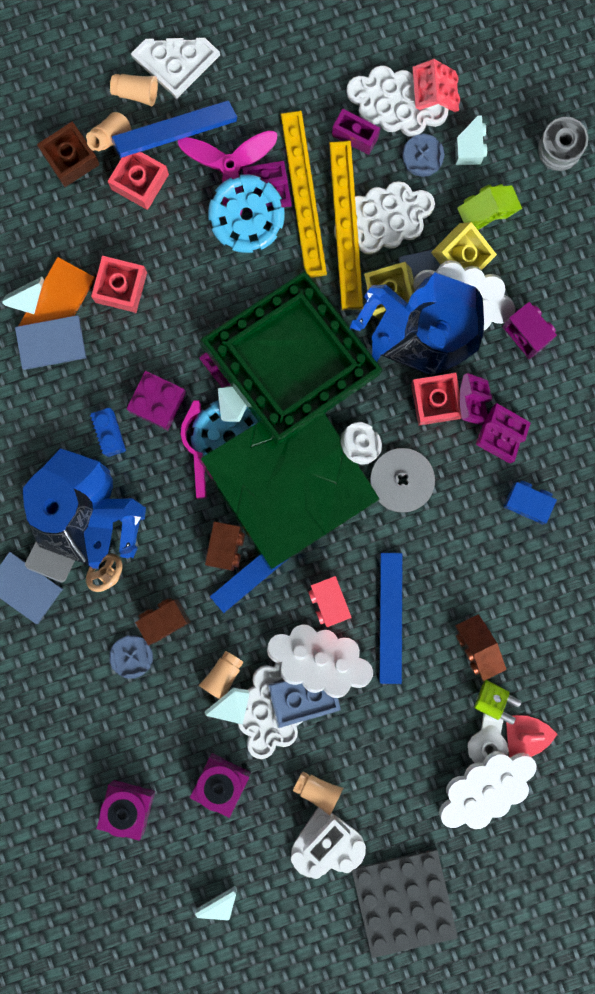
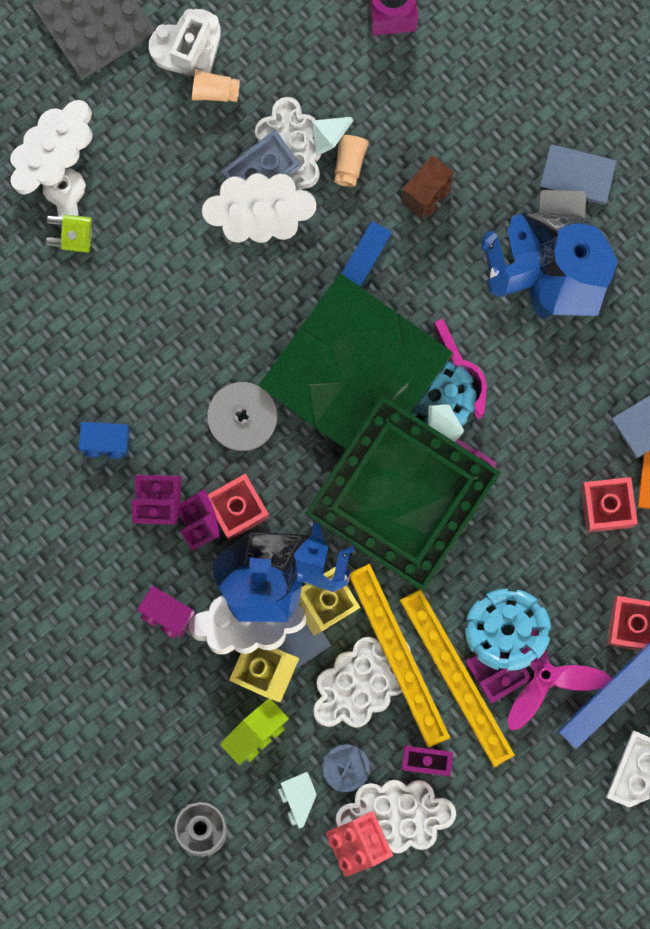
camera: 155 degrees right, 5 degrees down
light nougat piece [86,553,122,592] -> none
blue brick [90,408,126,457] -> none
sand blue tile [110,635,153,678] -> none
magenta brick [126,371,186,431] -> none
magenta piece [190,753,251,818] -> none
copper brick [205,522,245,571] -> none
coral brick [308,576,352,627] -> none
white tile [341,422,382,465] -> none
blue tile [379,553,402,684] -> none
copper brick [455,614,507,681] -> none
coral shield [506,715,558,757] -> none

